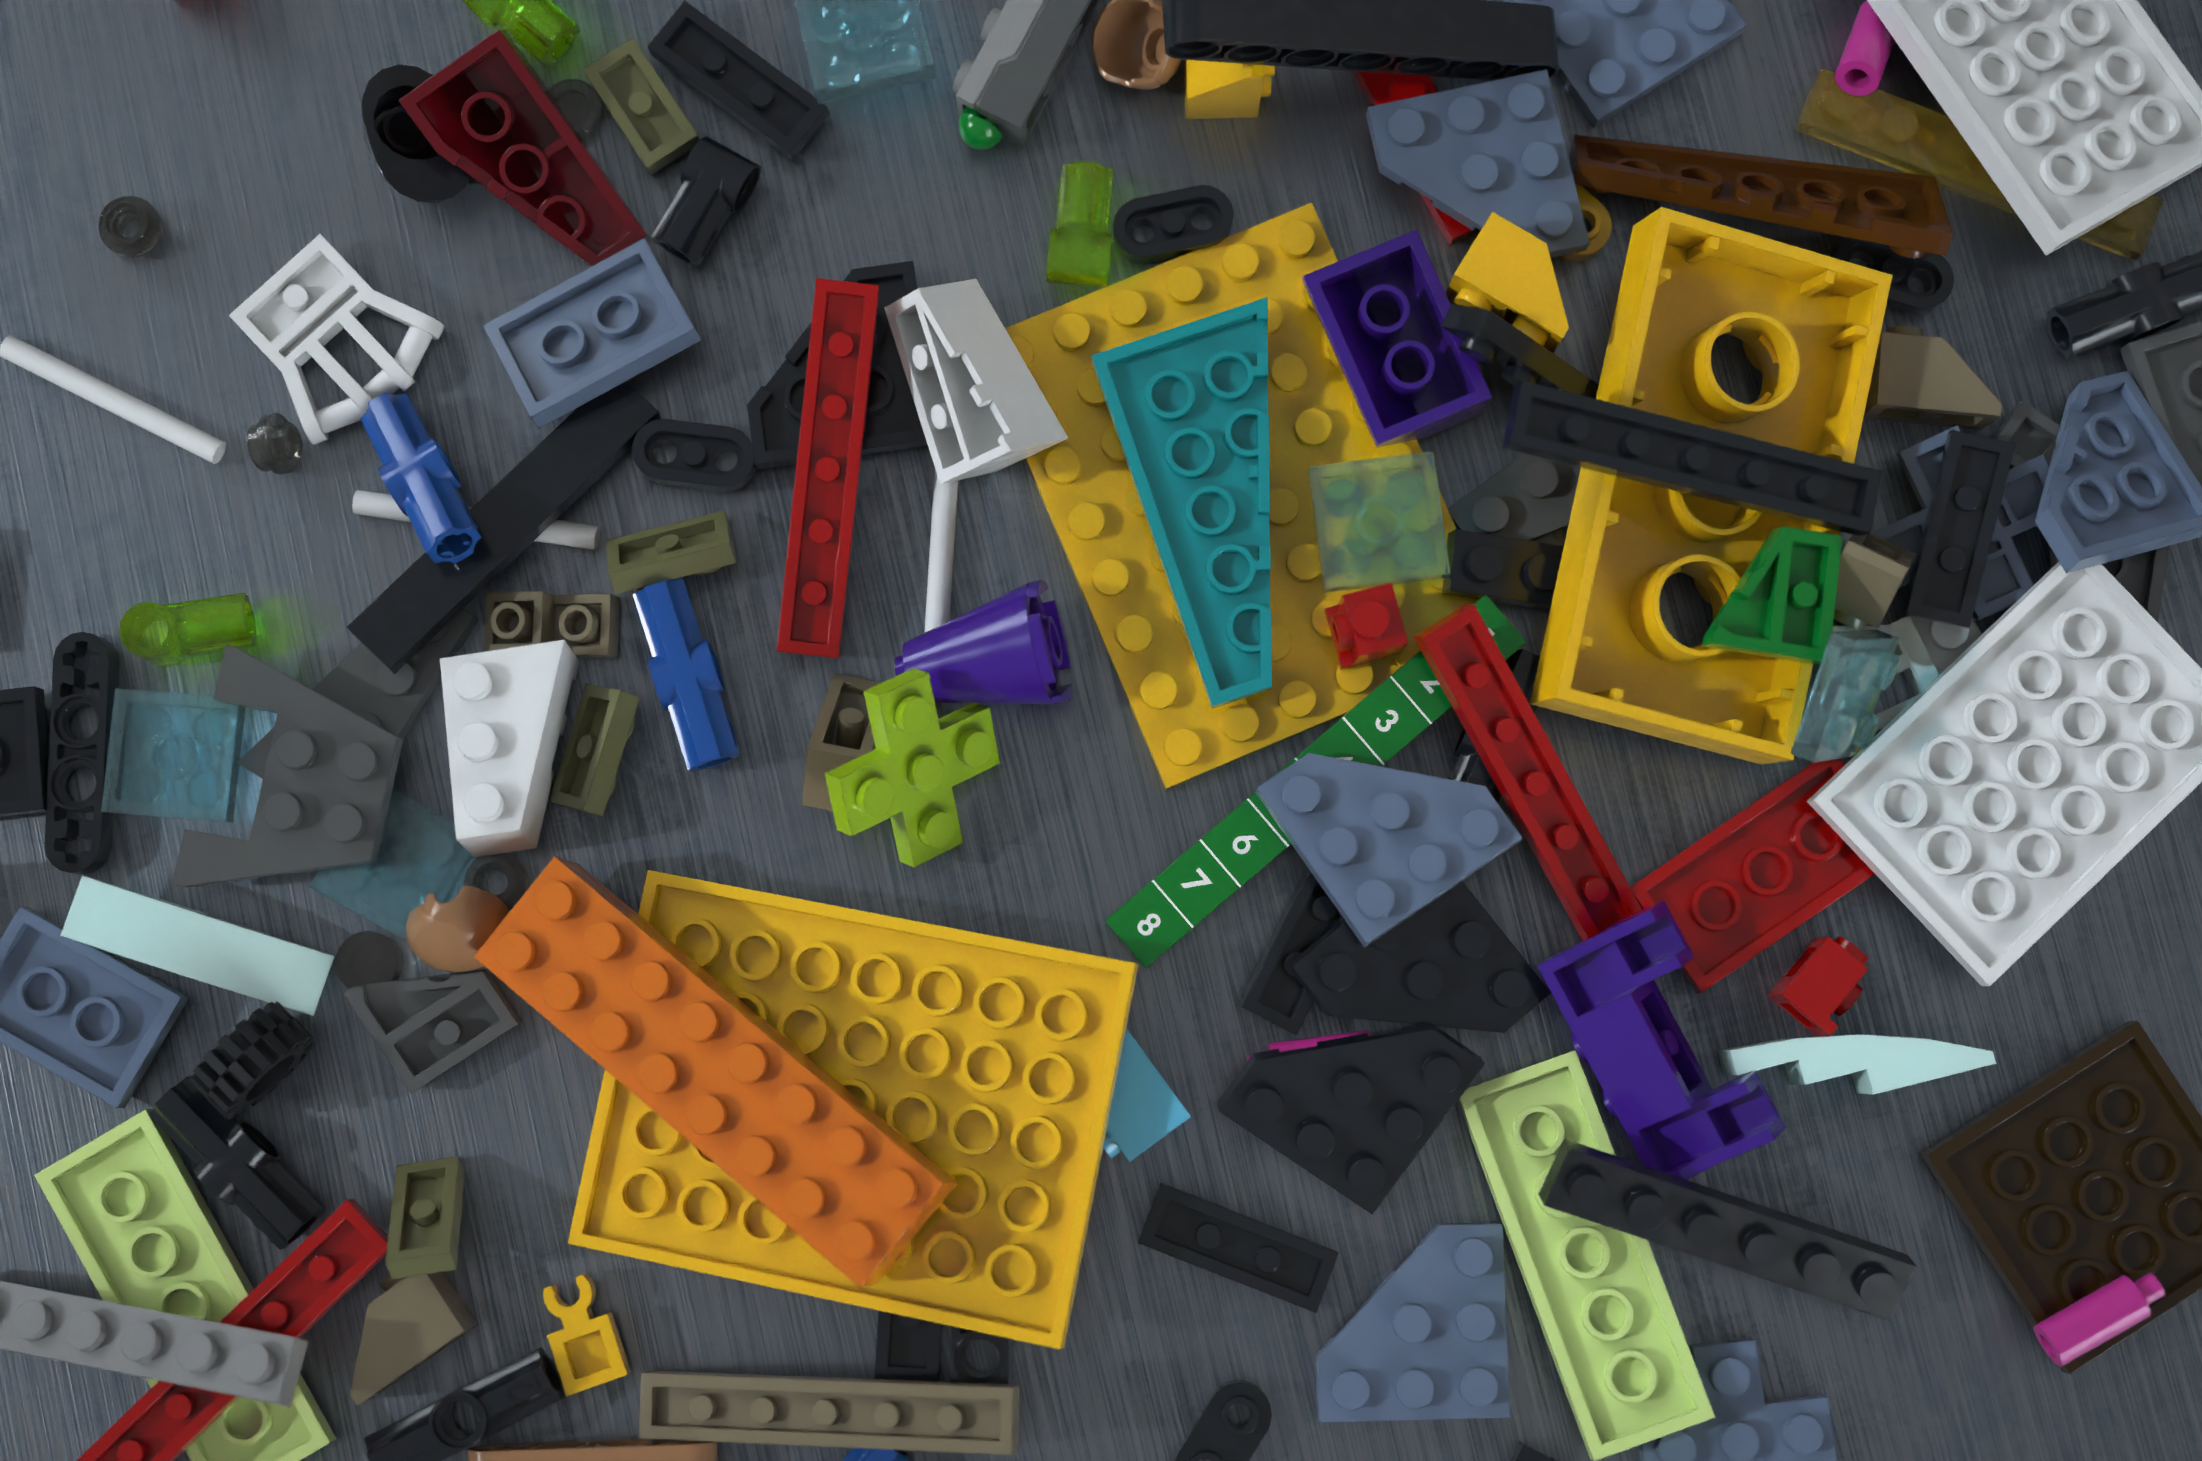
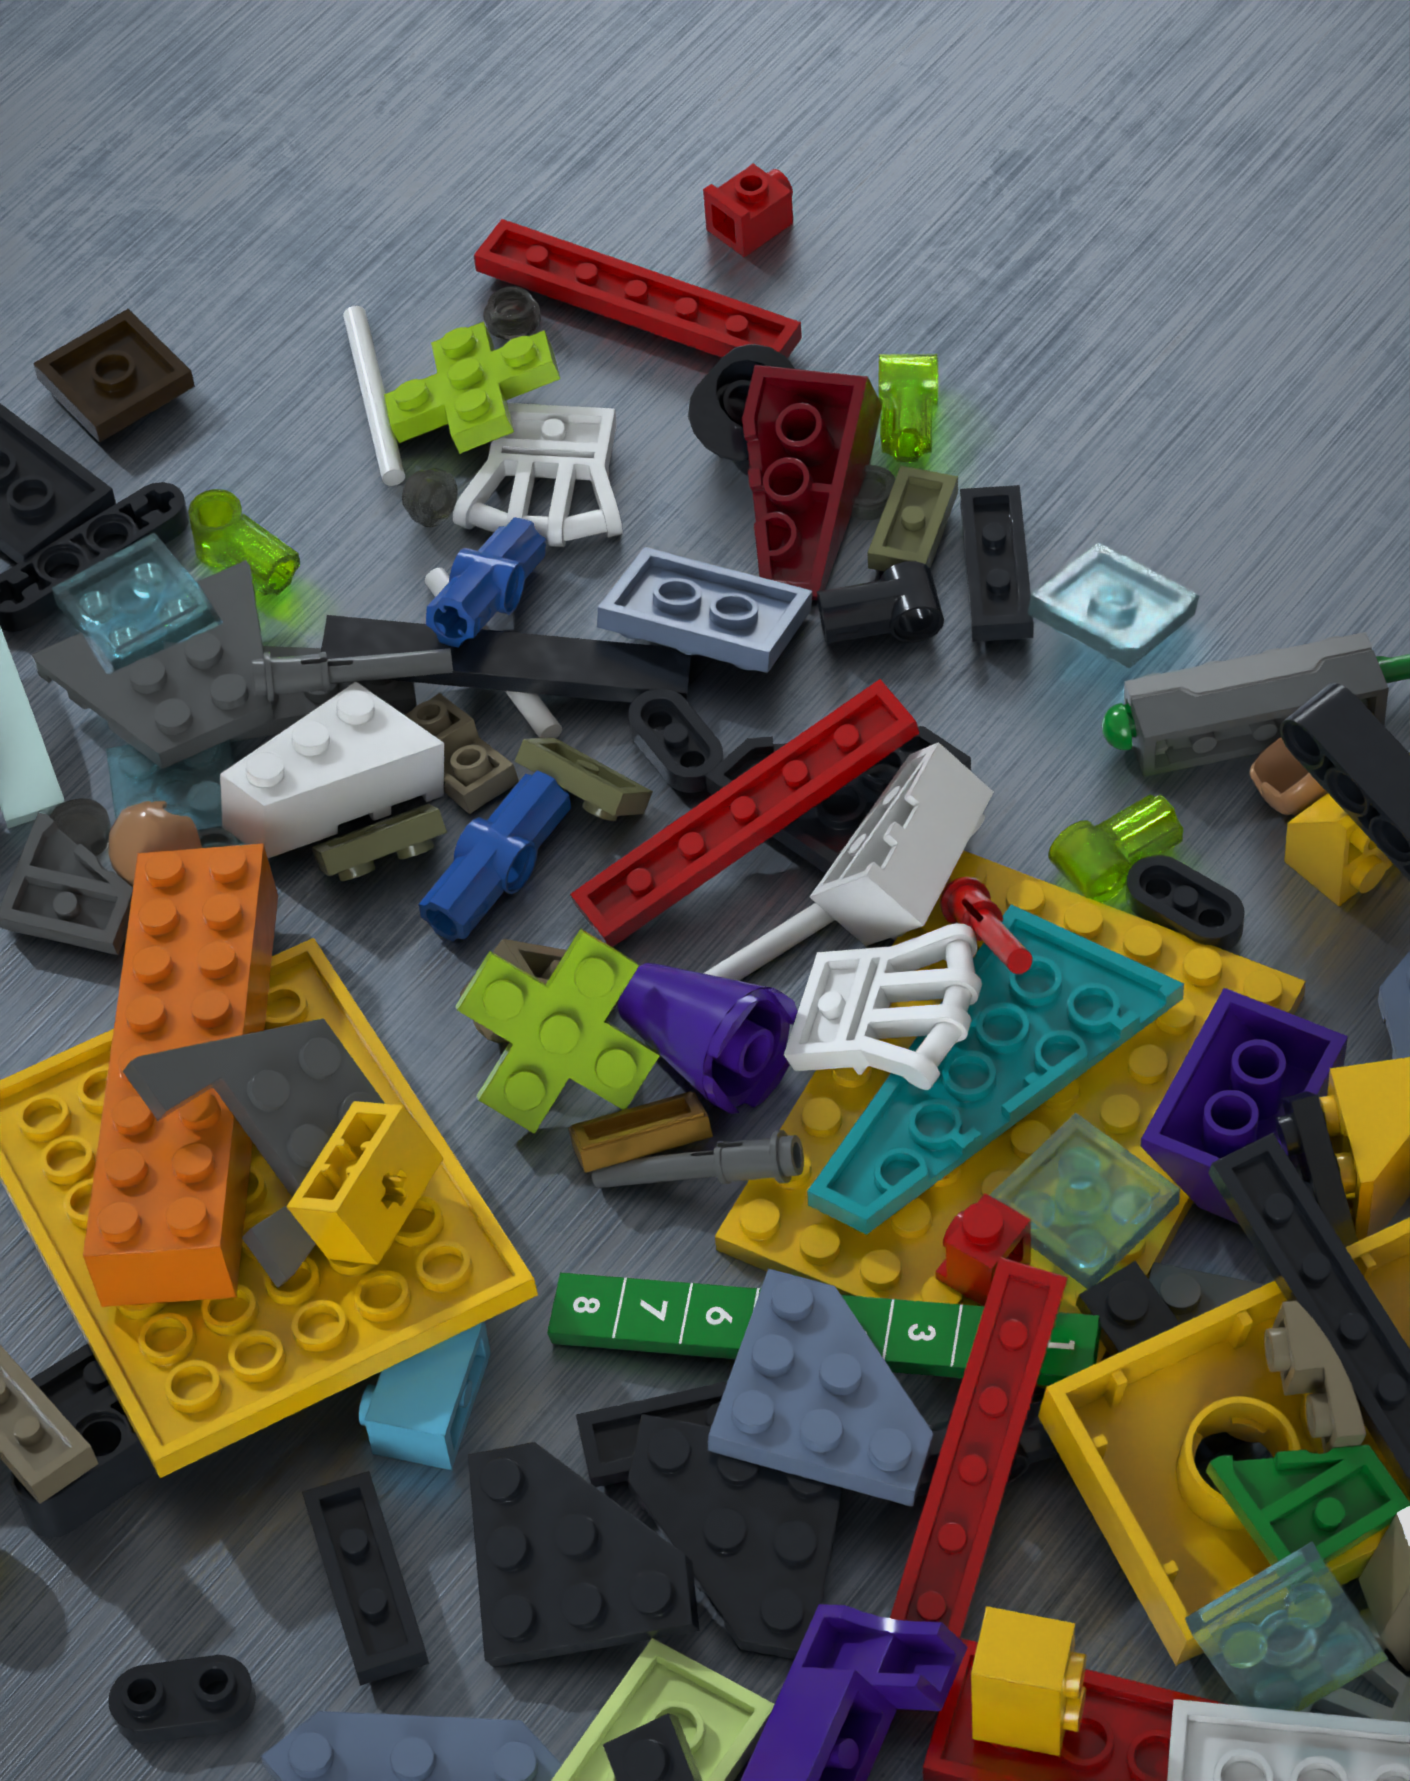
camera: 55 degrees right, 30 degrees down
none -> dark grey wing [123,1018,385,1288]
none -> dark grey pin [252,649,452,702]
none -> yellow brick [287,1101,444,1265]
none -> lime plate [384,321,561,454]
none -> red plate [474,219,802,359]
none -> pearl gold tile [568,1091,713,1173]
none -> dark grey pin [591,1130,804,1188]
none -> white plate [784,923,982,1090]
none -> red pin [940,877,1032,974]
none -> yellow brick [971,1606,1087,1756]
none -> dark tan slope [1264,1301,1366,1453]

